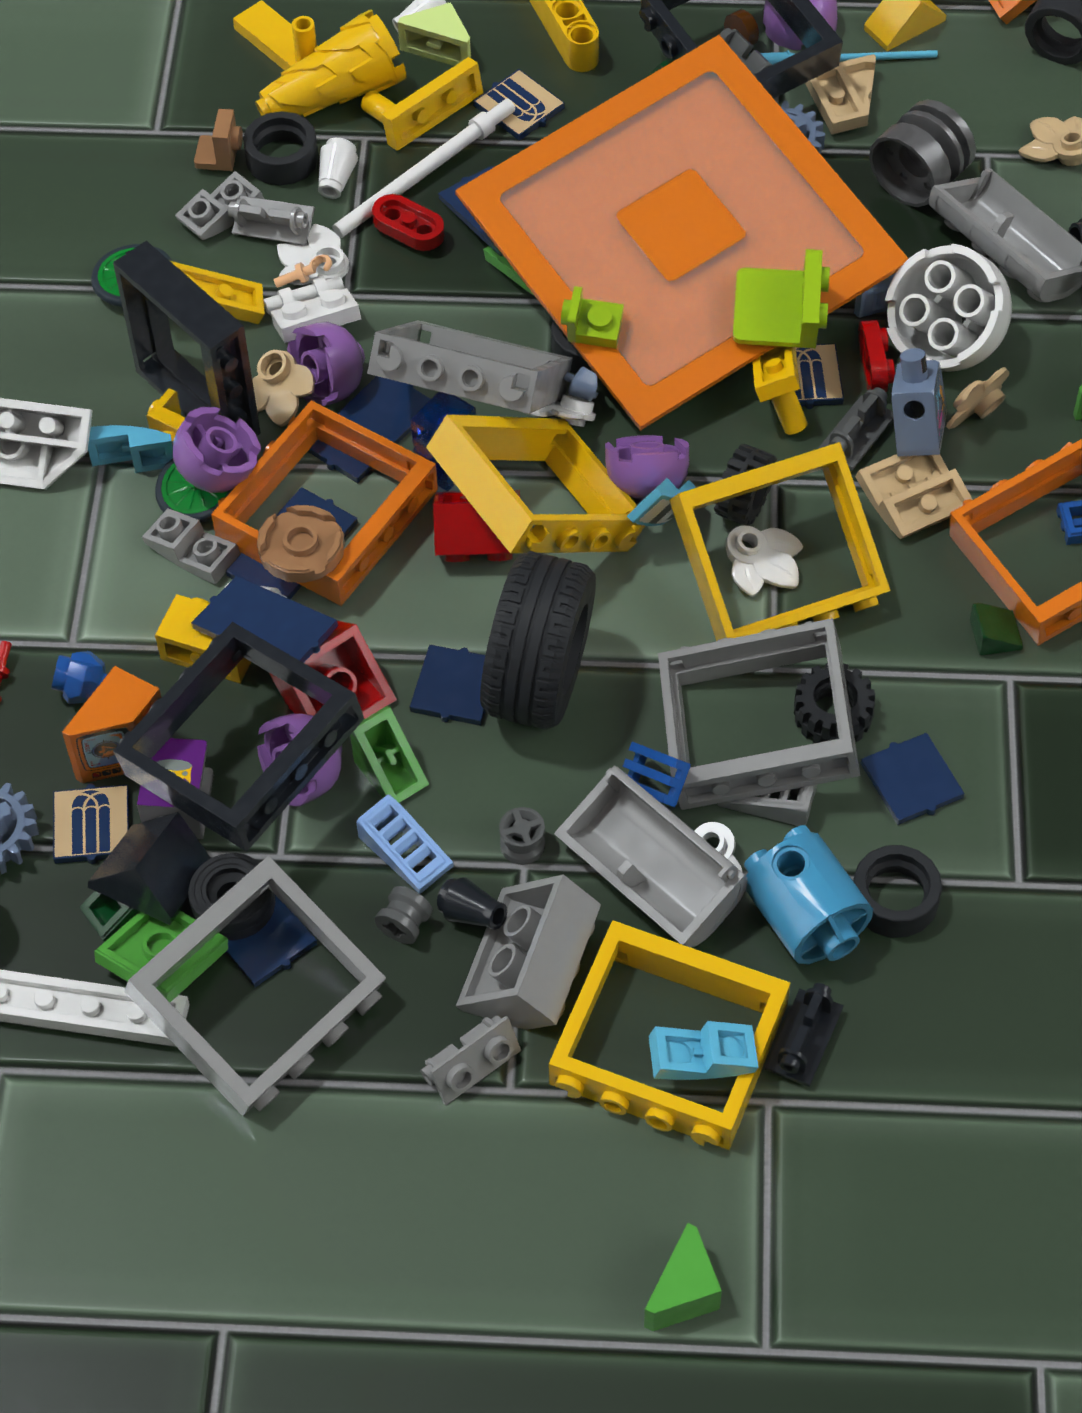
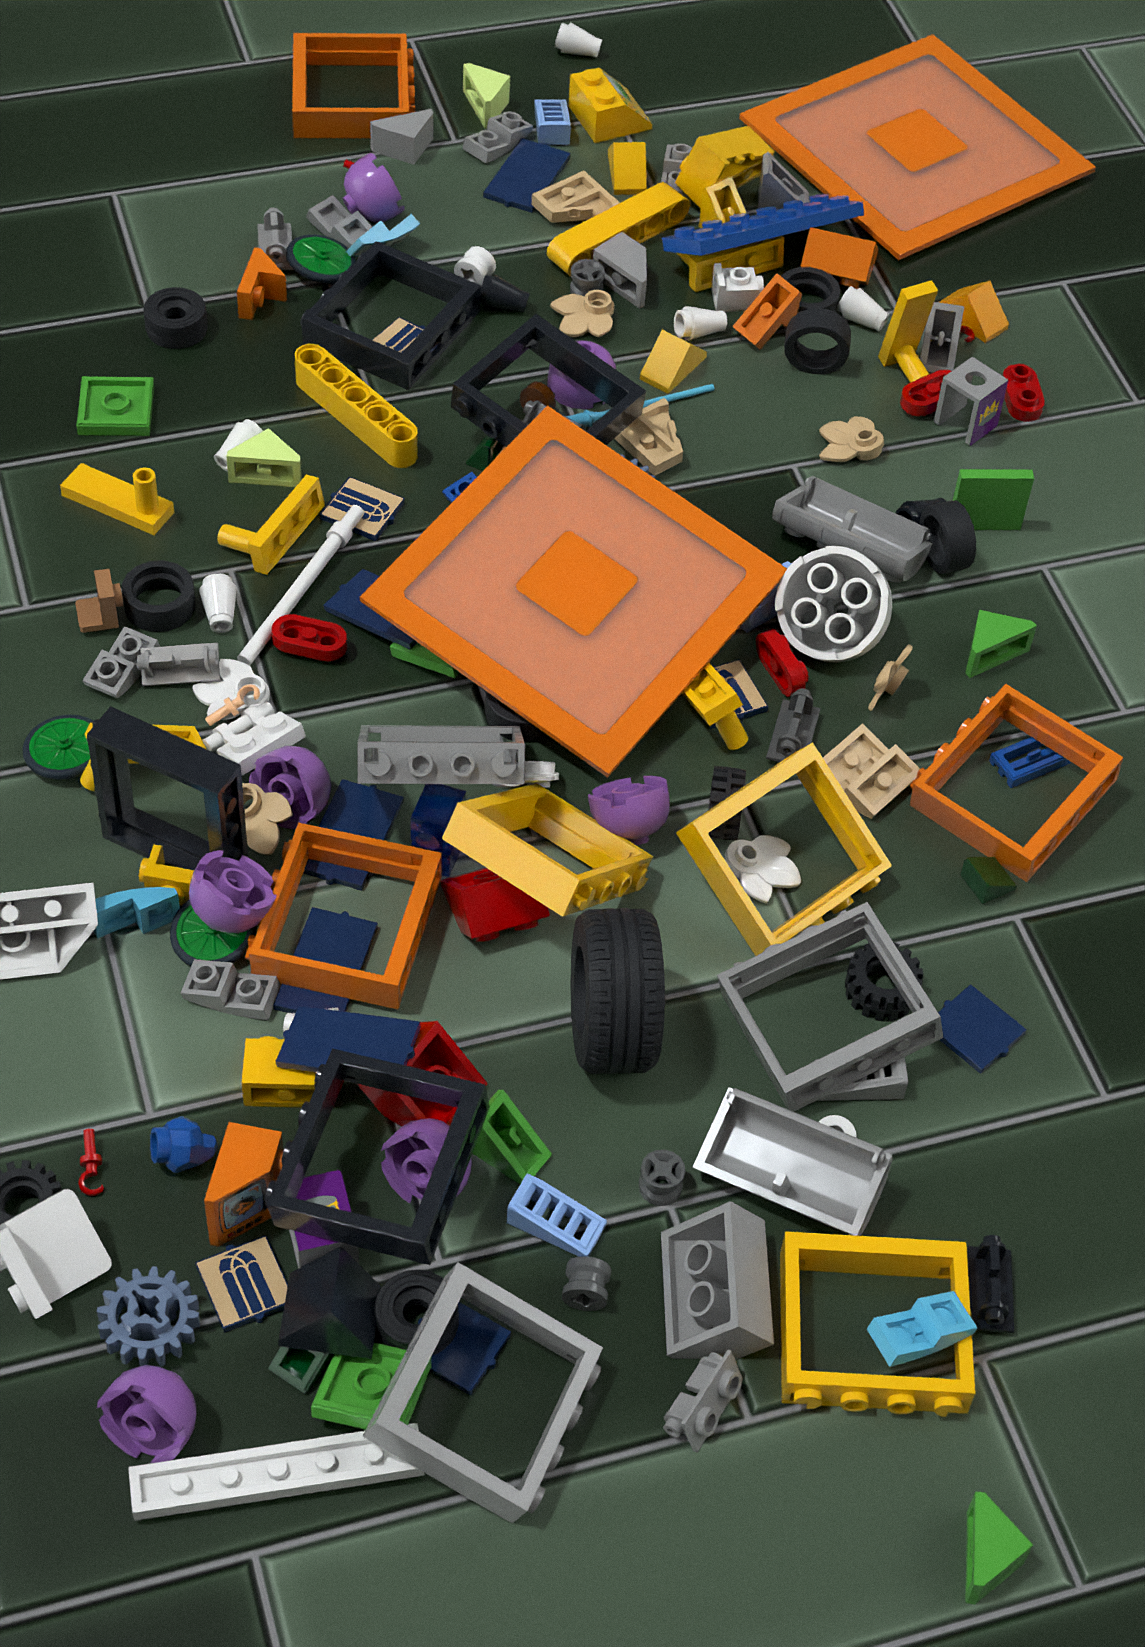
camera: 25 degrees left, 5 degrees down
yellow cone [255,10,407,117] -> none
medium nougat tile [257,505,345,583] -> none
dark blue piece [410,644,485,726] -> none
black cone [437,877,508,930] -> none
lime bracket [561,286,624,349] -> none
sand blue piece [563,367,599,402] -> none
blue tile [623,742,691,807] -> none
medium azure slope [627,478,696,526] -> none
lime bracket [733,249,830,348] -> none
dark azure cylinder [744,825,873,964] -> none
black tyre [853,845,942,938] -> none
flat silver wheel [869,99,976,207] -> none
sand blue torso [892,348,947,457] -> none

